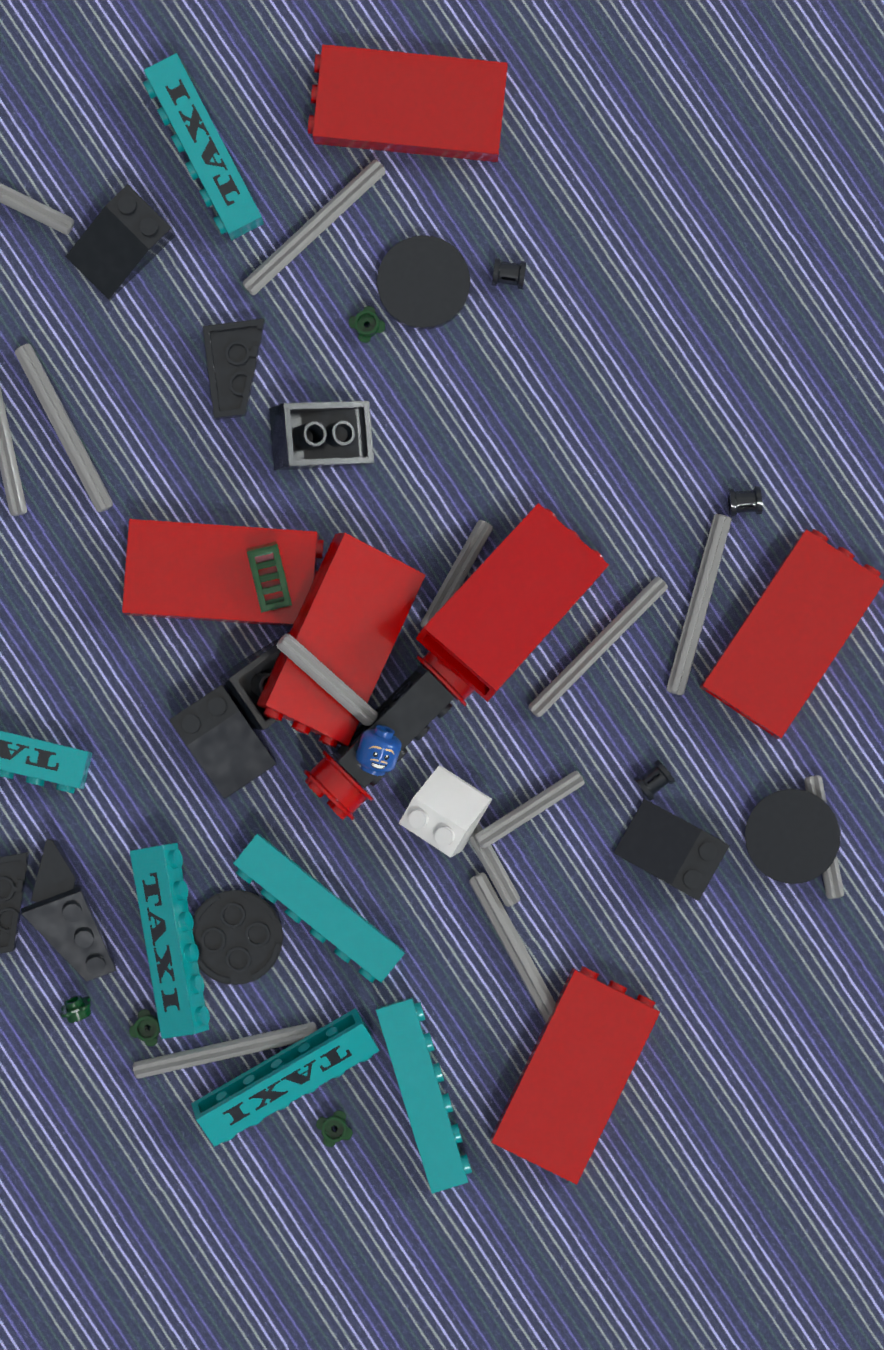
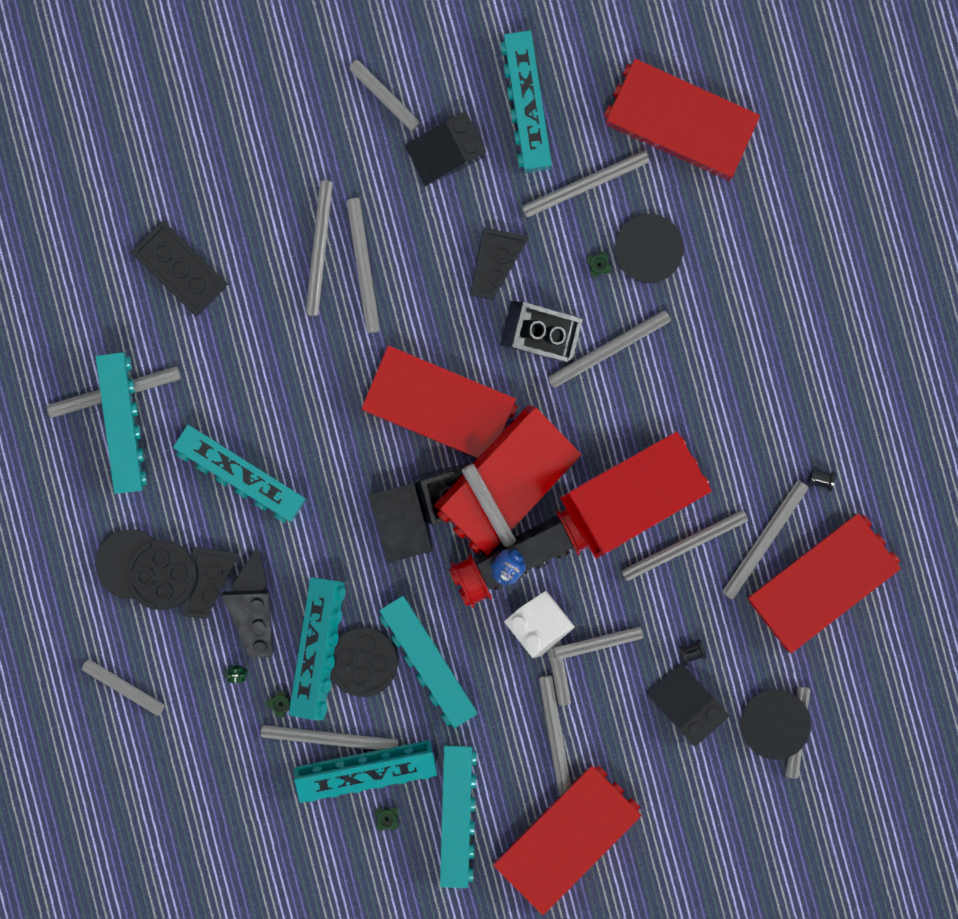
camera: 15 degrees right, 0 degrees up
dark green slope [246,542,292,613] -> none
light grey axle [421,520,493,628] -> none
black bush [492,258,526,289] -> none
none -> light grey axle [548,311,671,388]

